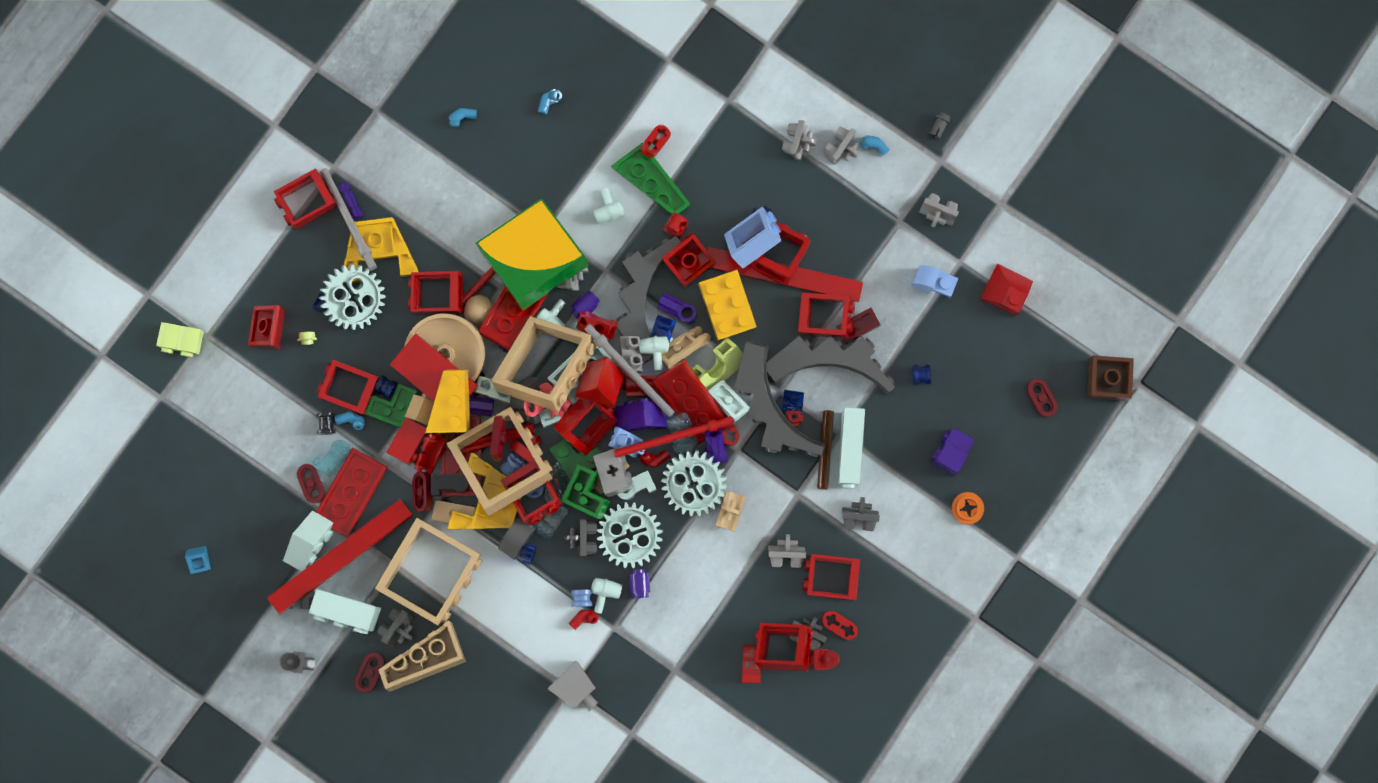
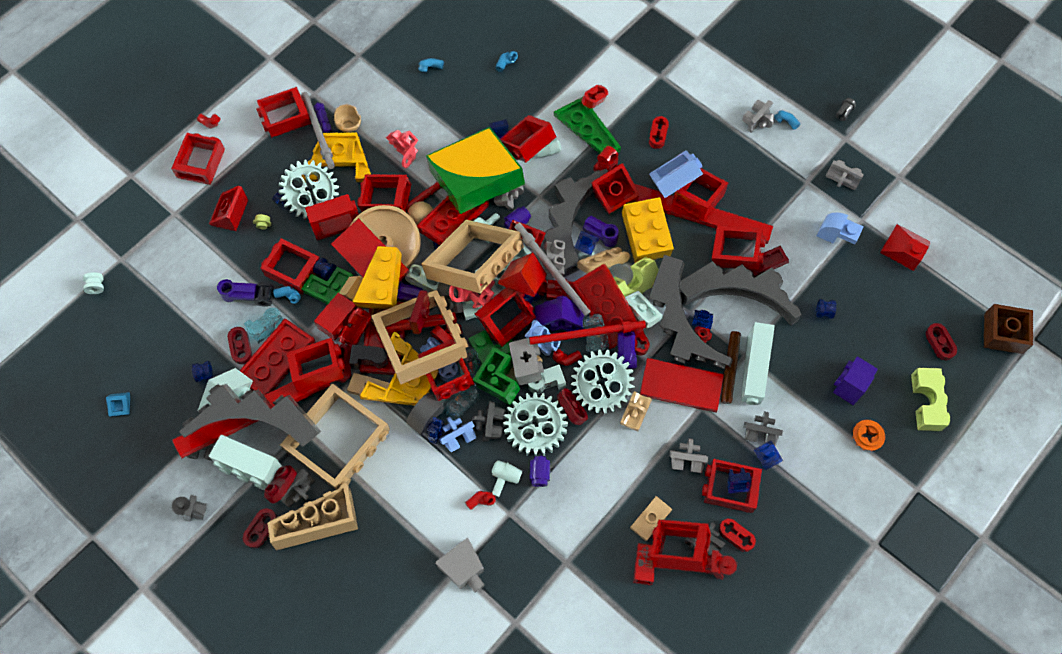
camera: 10 degrees right, 15 degrees down
yellowish green brick [156,322,204,358] -> none
medium blue wheel [571,590,592,607] -> none
light aqua piece [639,336,669,371] -> none
light grey hips [782,120,817,161] -> none
none -> light aqua wheel [83,273,104,294]
none -> red window [171,133,225,185]
none -> dark grey arch [179,384,321,447]
none -> clear blue wheel [192,361,213,382]
none -> red arm [197,114,221,129]
none -> dark purple piece [217,279,258,302]
none -> dark red plate [264,465,297,503]
none -> red window [287,338,346,394]
none -> red window [305,194,359,241]
none -> tan hair [334,104,361,133]
none -> coral piece [385,130,418,168]
none -> light blue hips [439,416,476,452]
none -> clear blue plate [489,119,509,138]
none -> red window [500,115,556,163]
none -> dark red plate [557,388,588,425]
none -> tan plate [630,496,672,541]
none -> red tile [640,358,724,413]
none -> red beam [649,116,669,149]
none -> clear blue tile [727,468,752,493]
none -> clear blue slope [754,440,783,470]
none -> yellowish green arch [911,368,950,431]

